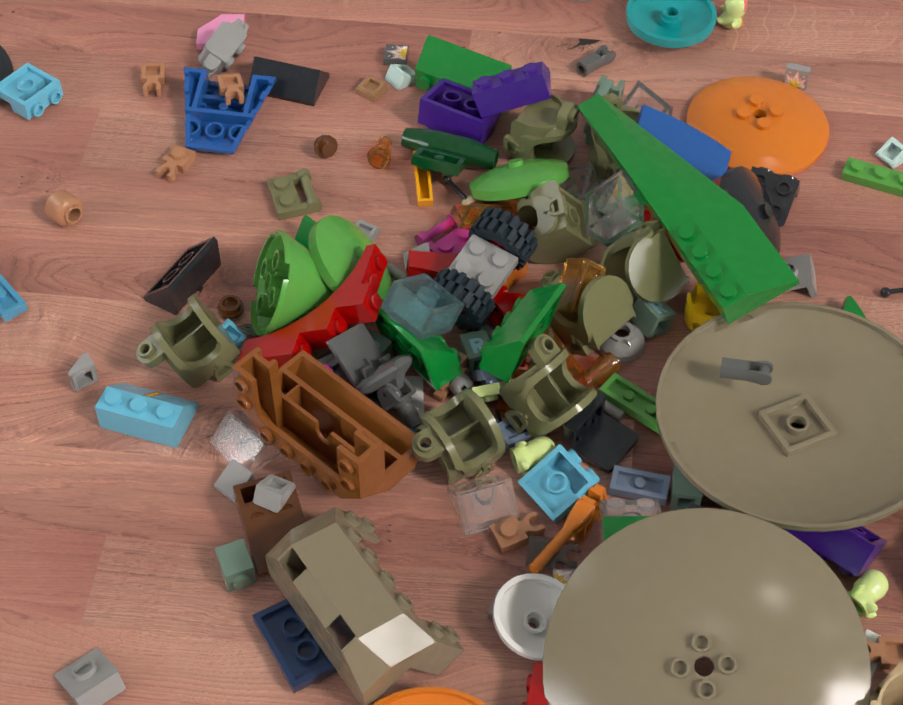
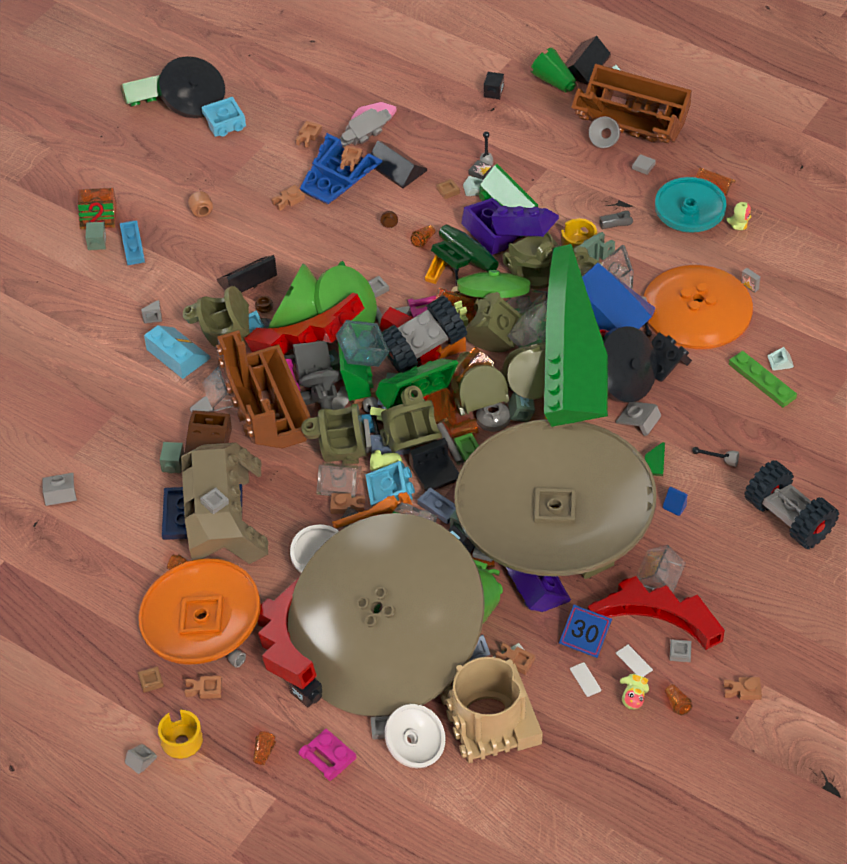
camera: 30 degrees right, 0 degrees up
light grey slope [253,474,296,513] -> none
olive plate [267,168,322,221] -> none
dark grey bar [720,357,773,385] -> none
yellowish green animal [848,569,889,618] -> none
none -> light grey tile [200,488,229,514]
none -> hinge [480,131,493,166]
none -> yellow piece [561,218,597,248]

